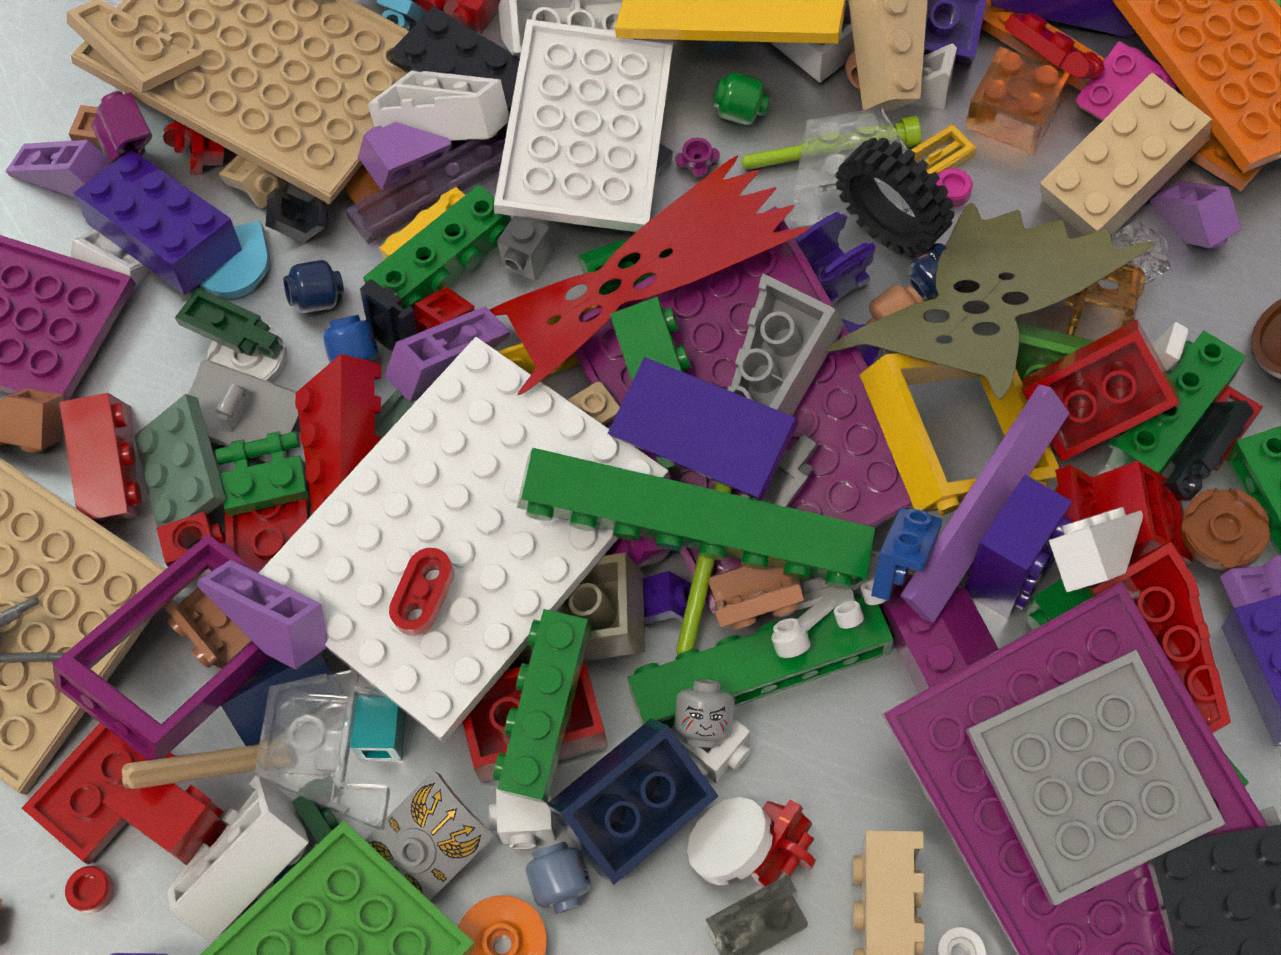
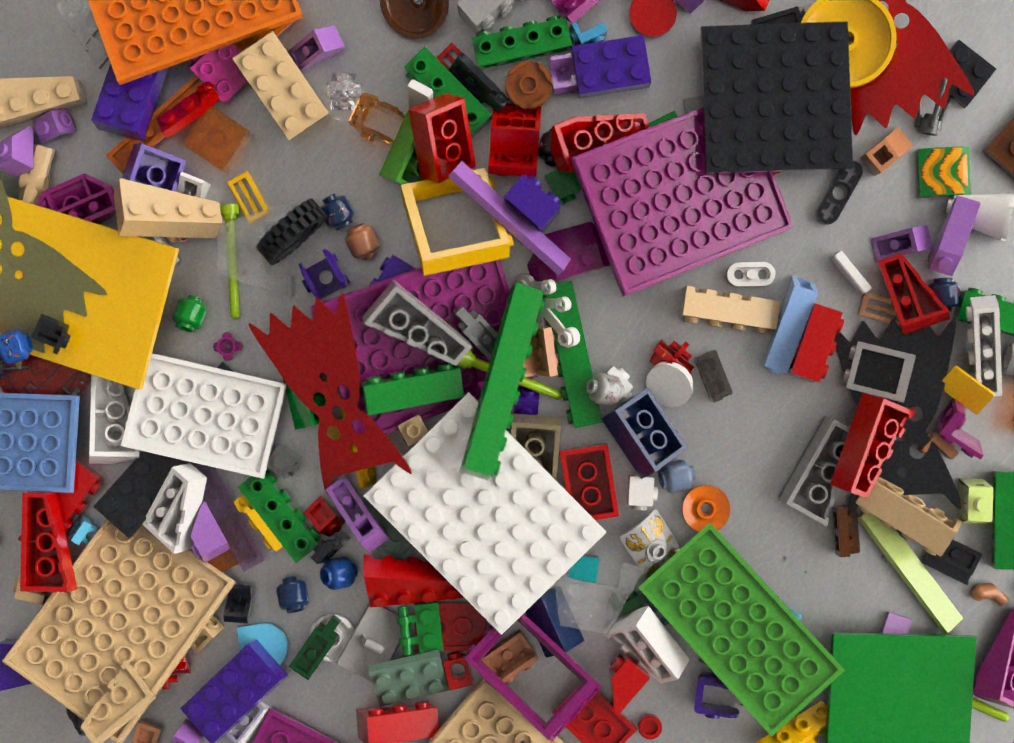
camera: 90 degrees left, 25 degrees up
magenta brick [91,91,152,163] -> none
tan axle [122,742,288,789] -> none
medium lavender slope [197,560,327,669] -> none
red plate [389,548,454,636] -> none
green brick [493,609,591,804] -> none
dark purple tile [607,357,799,501] -> none
olive piece [826,203,1155,399] -> none
blue bracket [871,507,942,601] -> none
dark pink tile [936,168,973,207] -> none
light grey plate [965,650,1225,906] -> none
white slope [1049,507,1143,592] -> none

